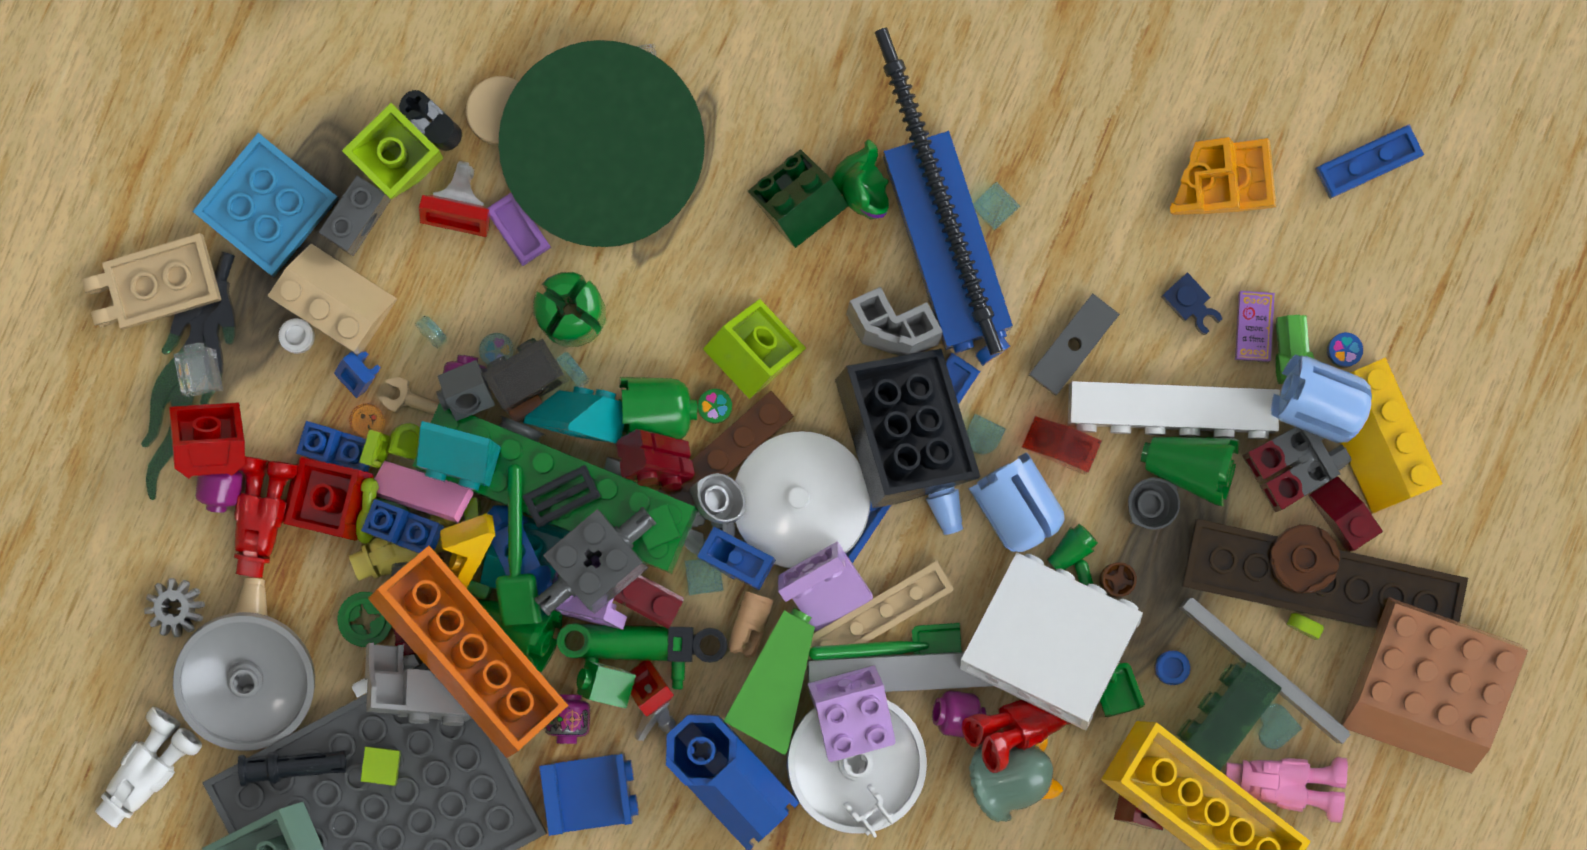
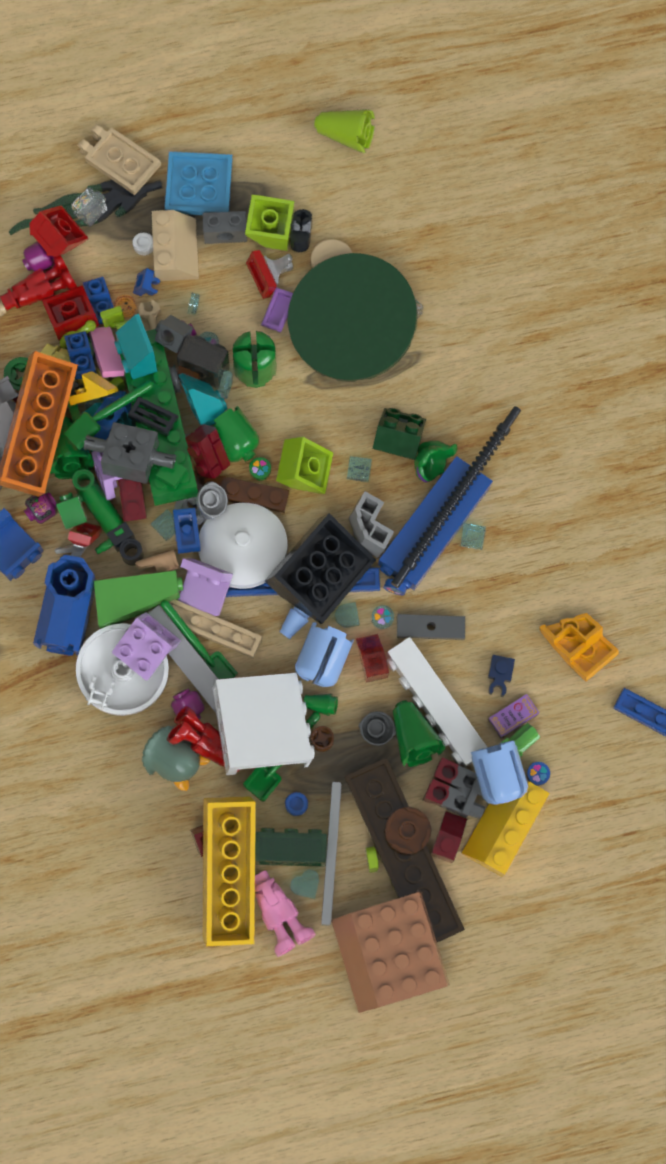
camera: 50 degrees right, 10 degrees down
none -> clear light blue tile [347,456,372,482]
none -> clear light blue tile [371,605,394,629]

